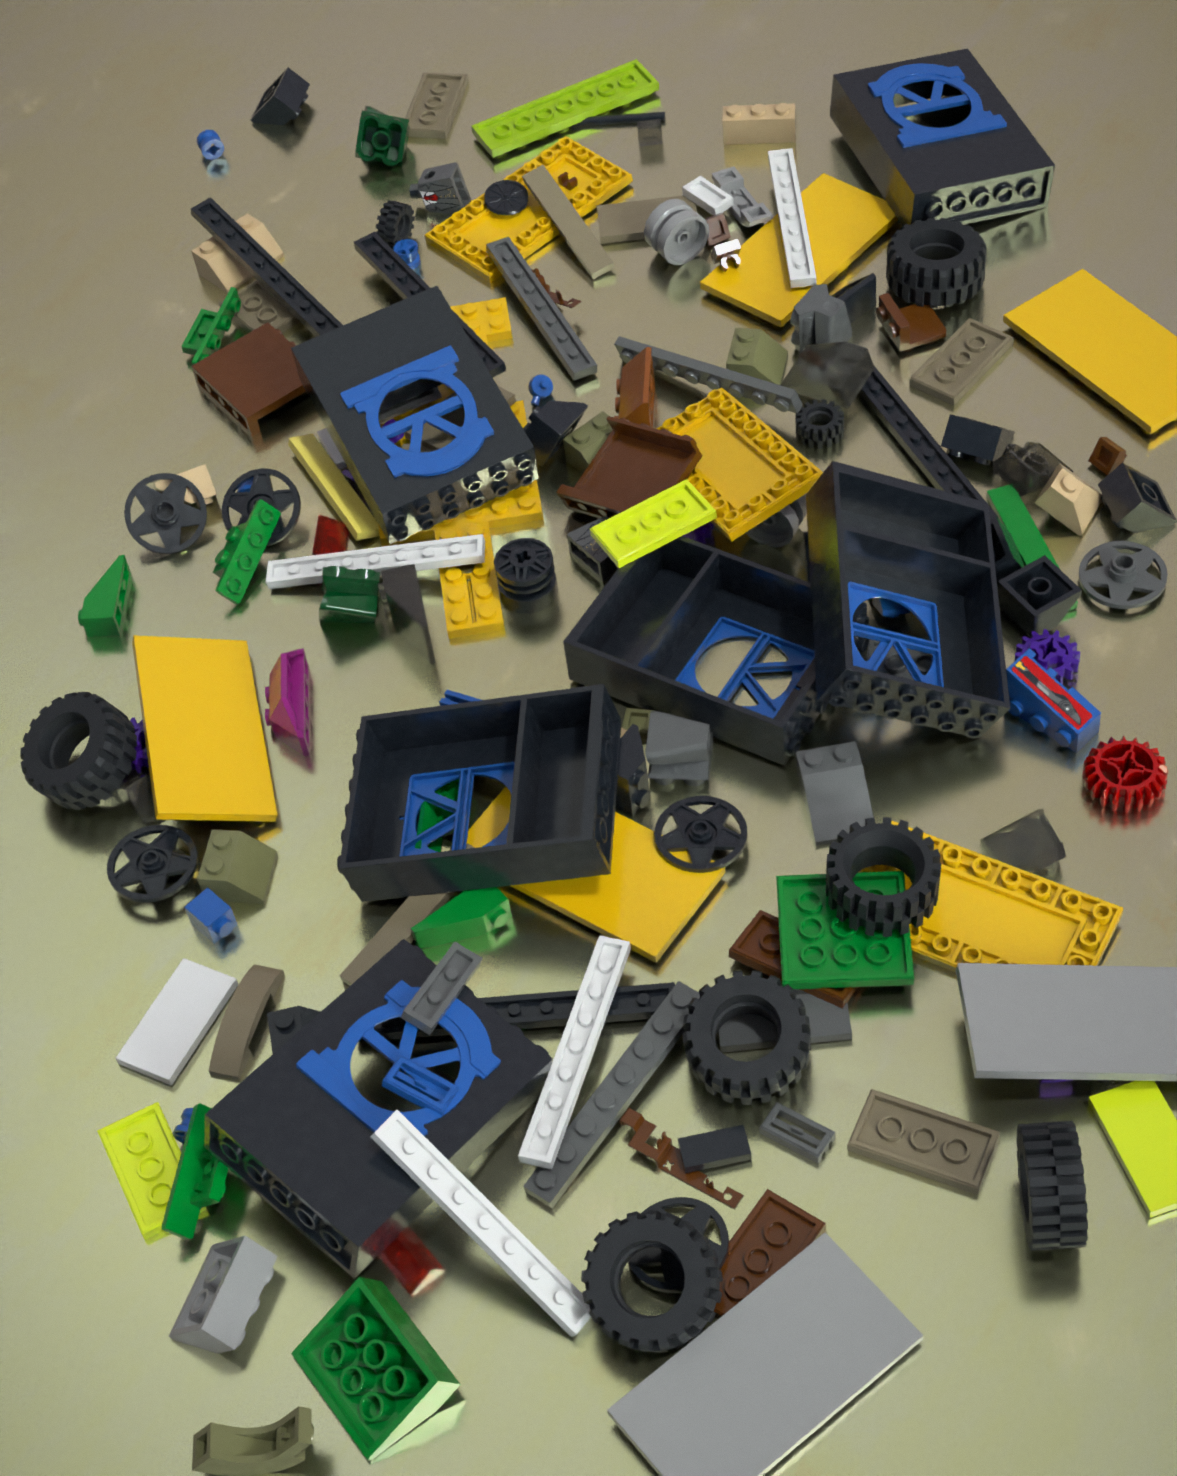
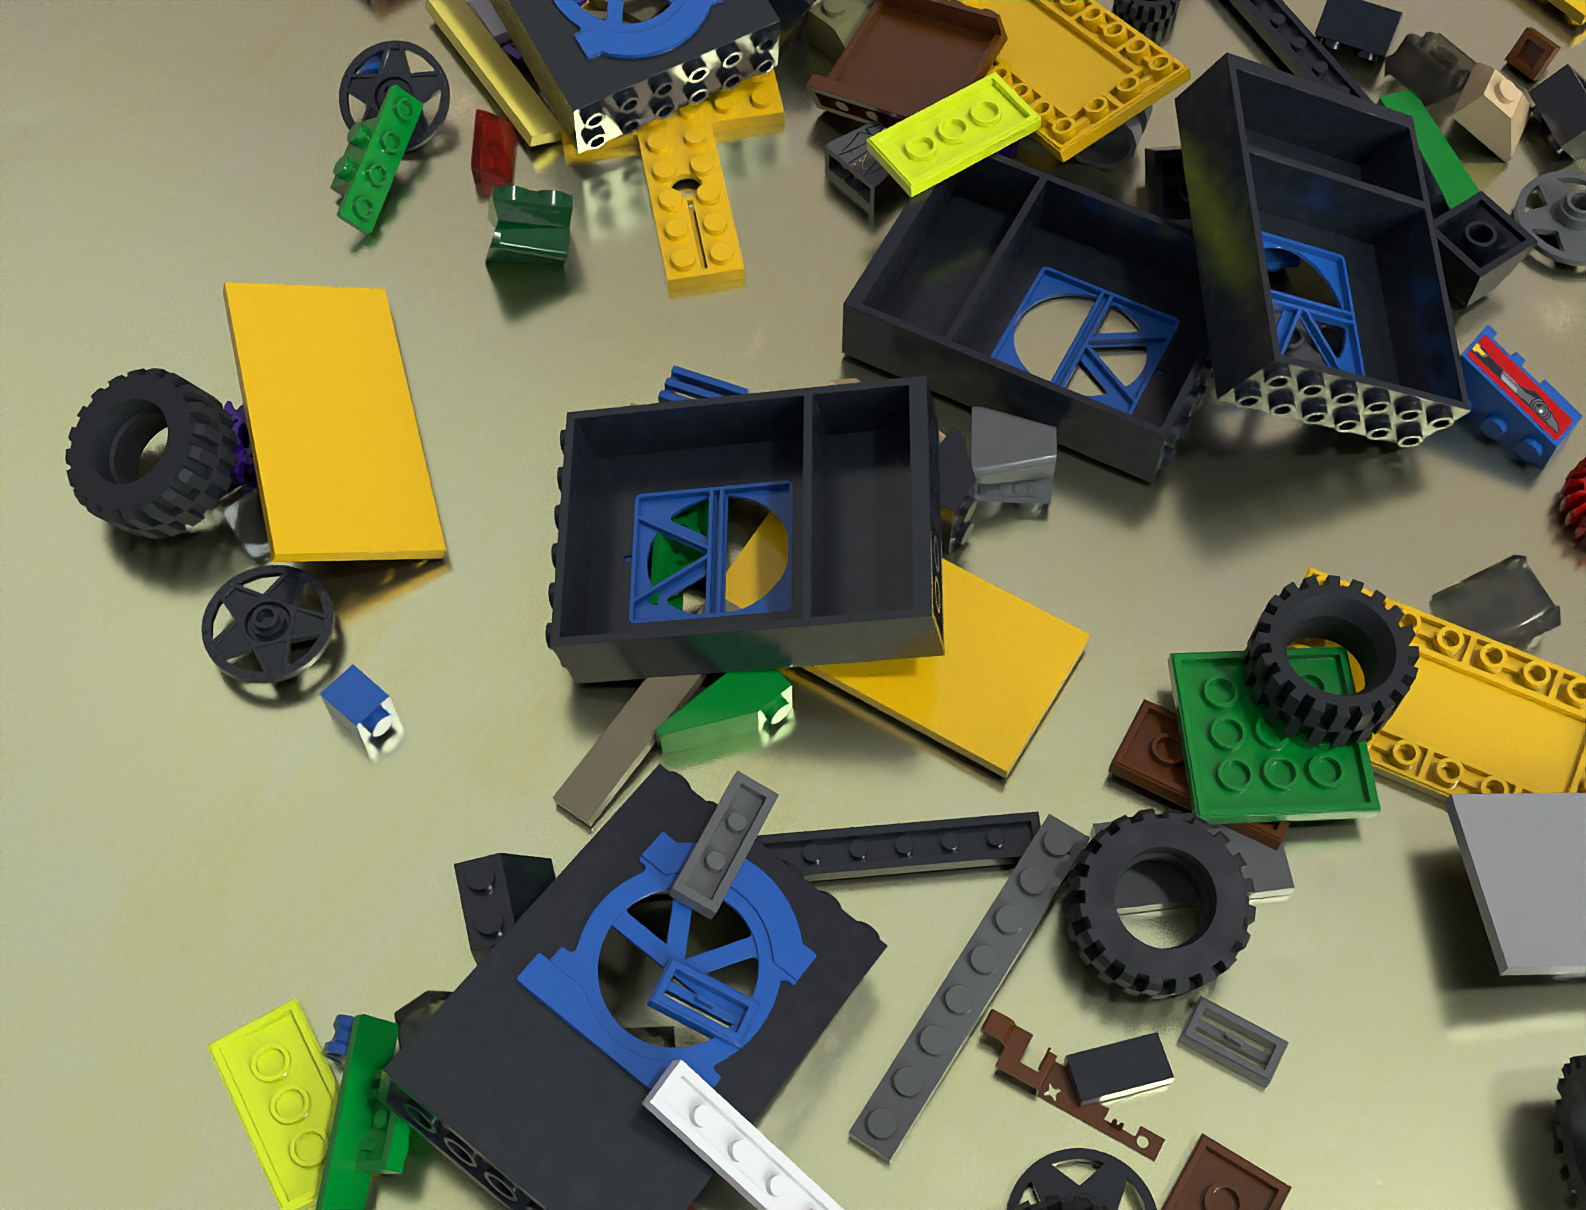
camera: 10 degrees left, 10 degrees up
green slope [78,555,131,637] -> none
white tile [116,958,238,1086] -> none
black wheel [124,473,207,554] -> none
tan slope [153,464,217,507] -> none
olive slope [197,830,278,904] -> none
dark tan slope [209,964,284,1081] -> none
magenta wedge [265,648,310,756] -> none
white plate [266,534,485,589] -> none
clear smoke slope [378,564,436,664] -> none
black wheel [494,538,558,614] -> none
white plate [518,935,631,1170] -> none
olive tile [622,708,655,739] -> none
black wheel [654,796,748,873] -> none
dark grey slope [796,741,873,846] -> none
dark tan tile [847,1089,1001,1195] -> none
dark purple gear [1014,629,1080,685] -> none

